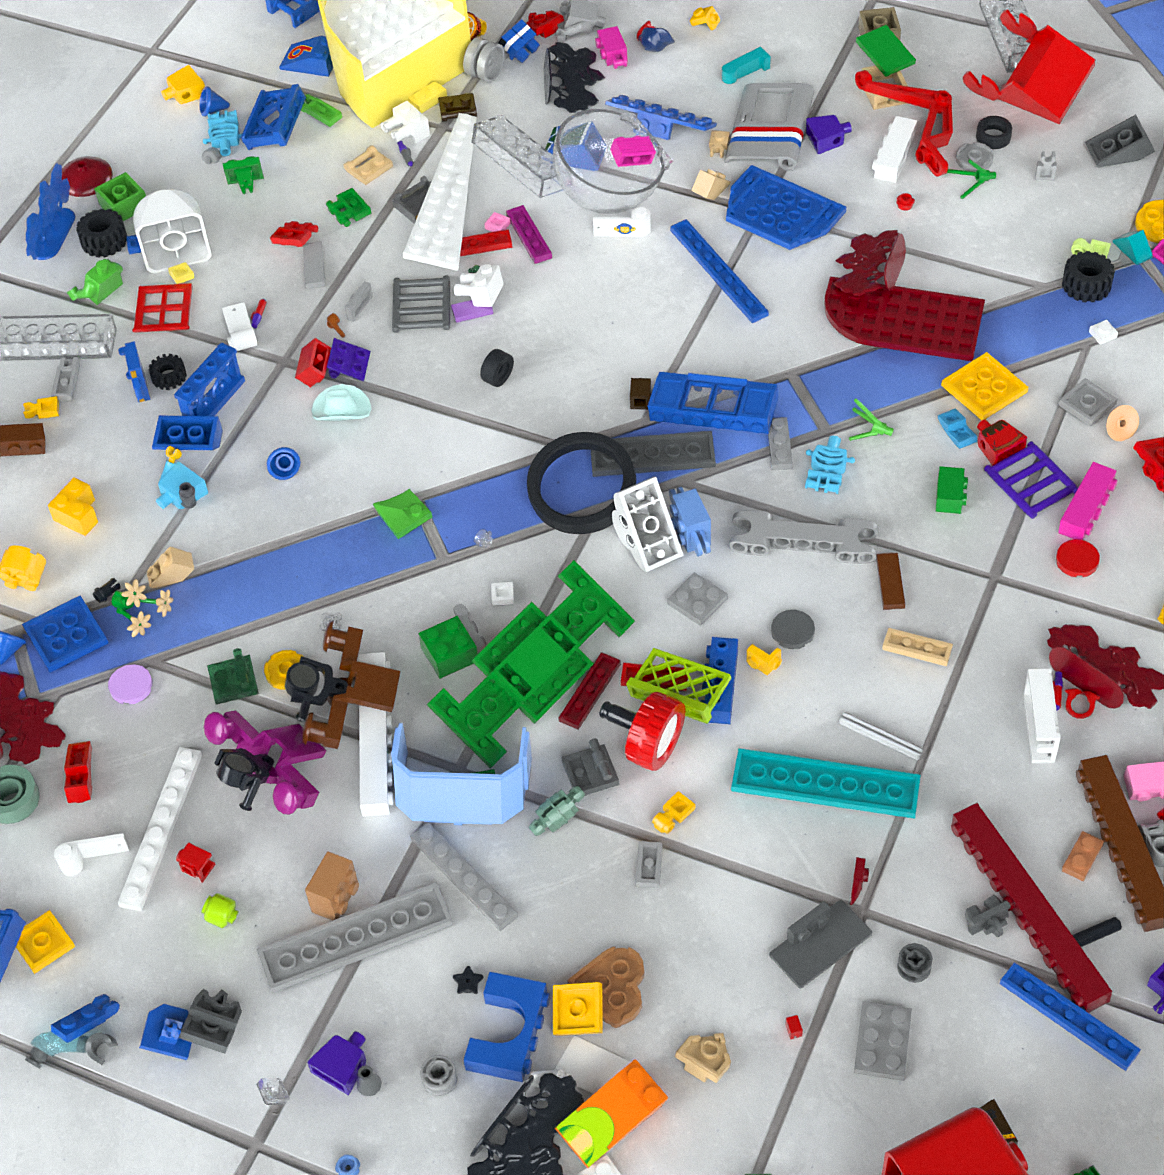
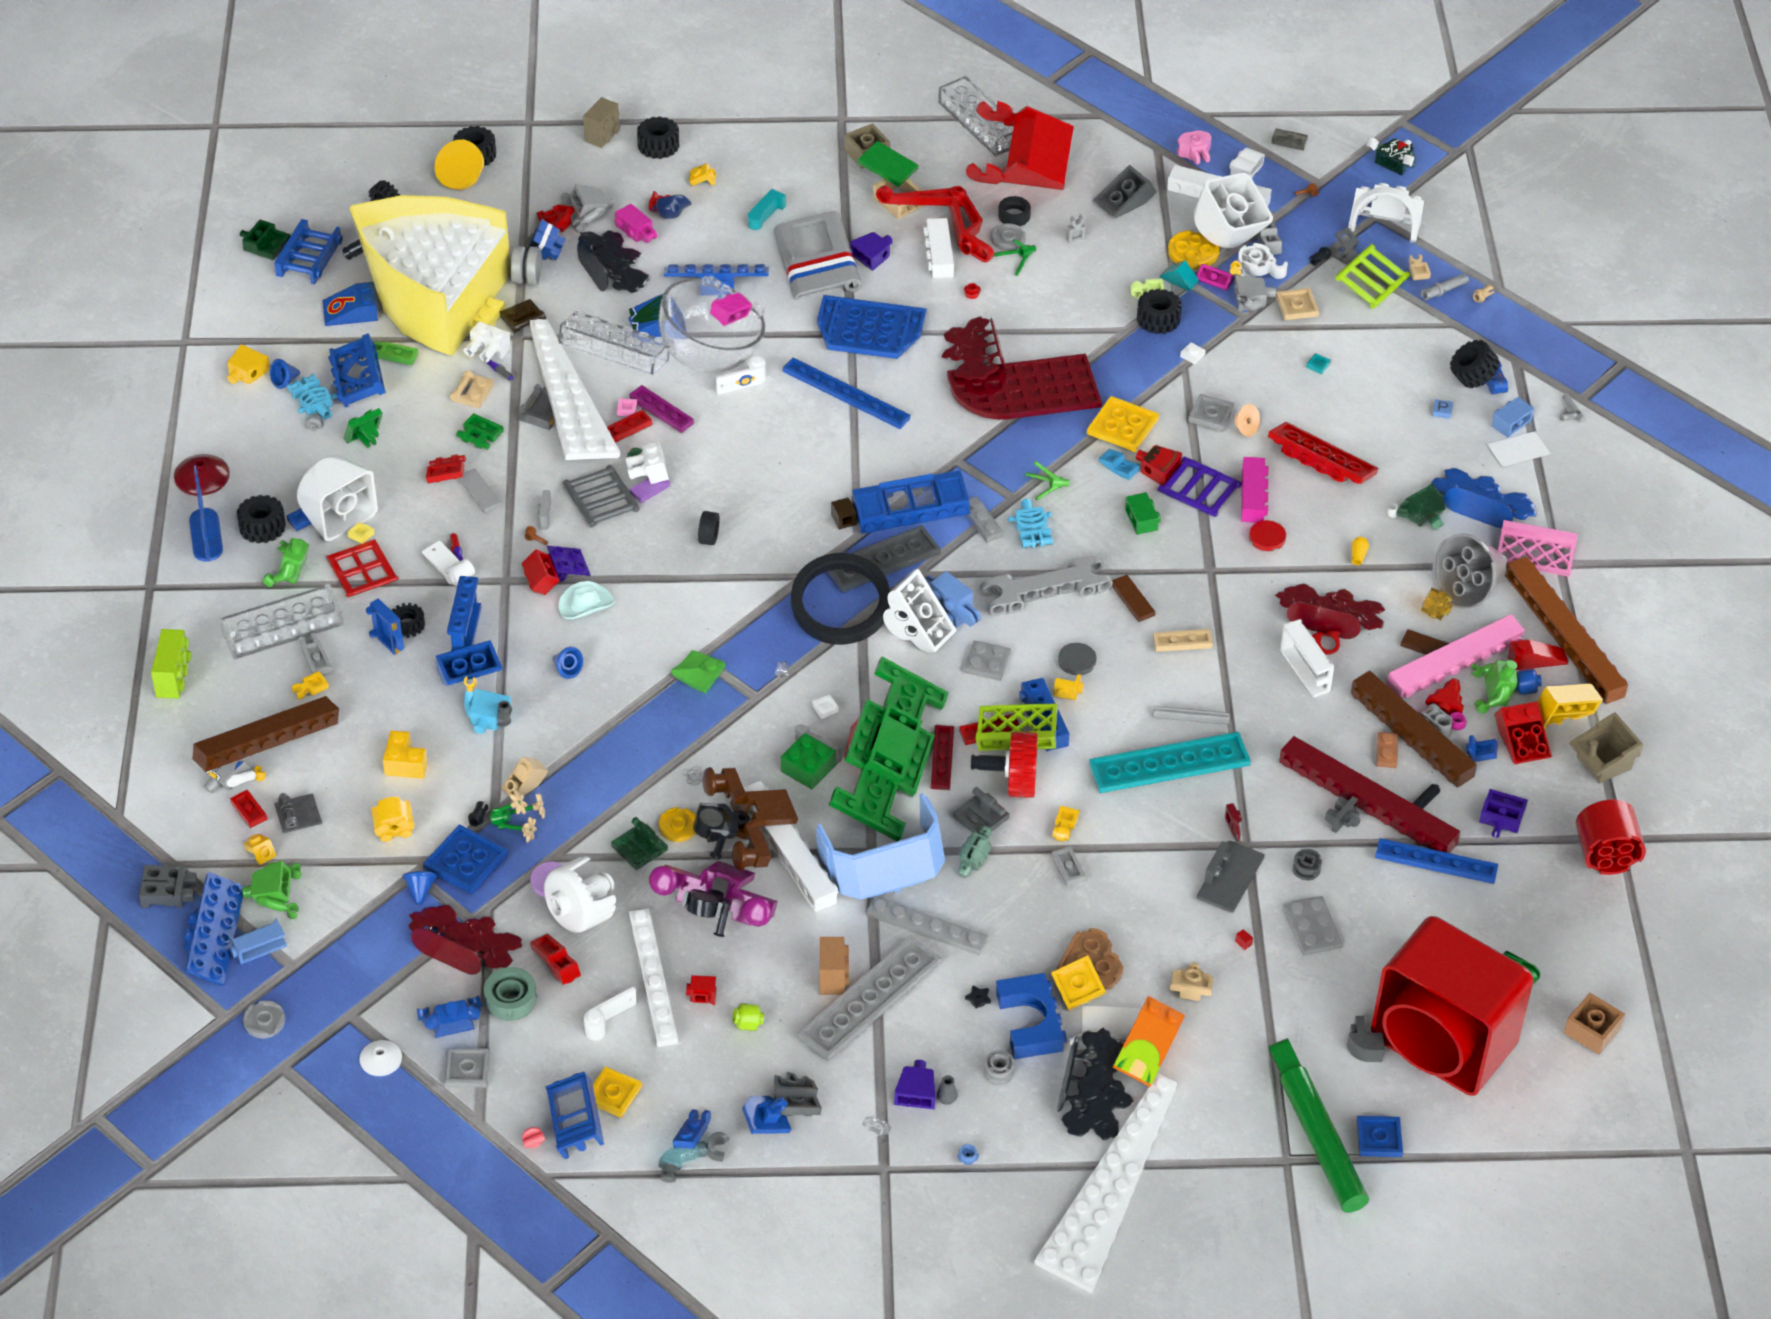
camera: 30 degrees left, 5 degrees down
bright green brick [94,172,146,221] -> none
tan slope [691,169,731,200] -> none
tan plate [709,130,730,158] -> none
none -> white piece [544,857,616,933]

